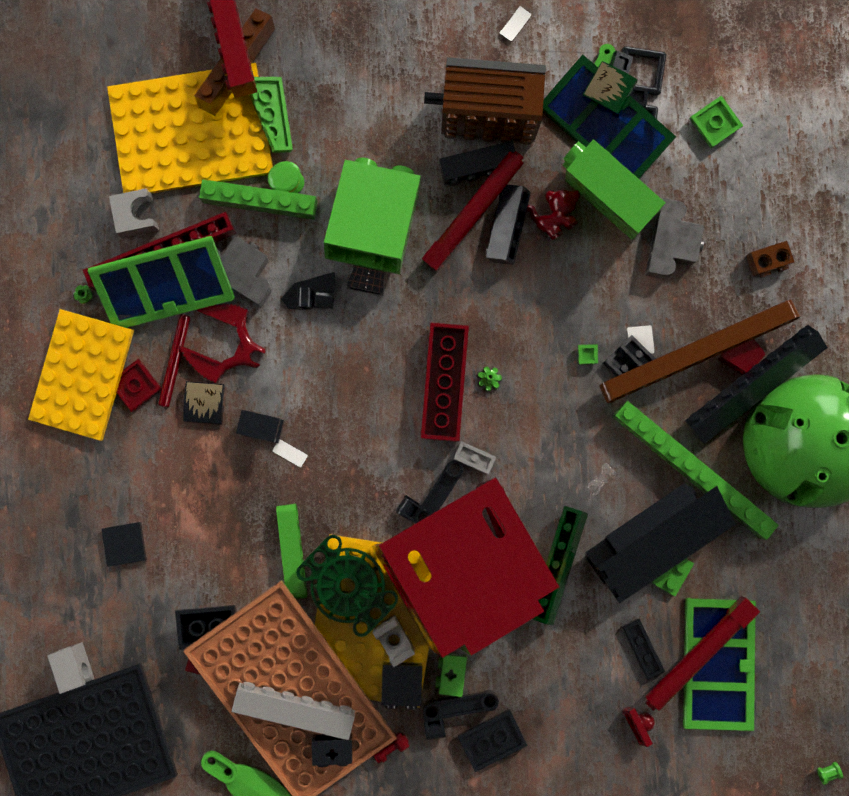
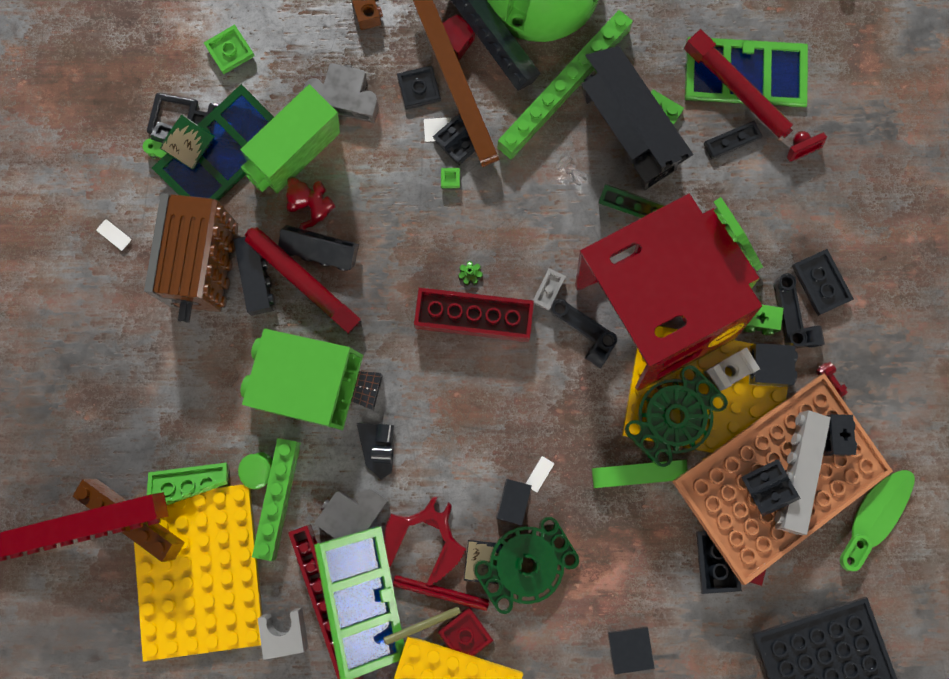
camera: 85 degrees left, 5 degrees down
none -> olive bar [383,606,461,645]
none -> black tile [397,65,441,110]
none -> dark green piece [473,517,579,614]
none -> bright green plate [714,197,763,271]
none -> black slope [742,459,801,517]

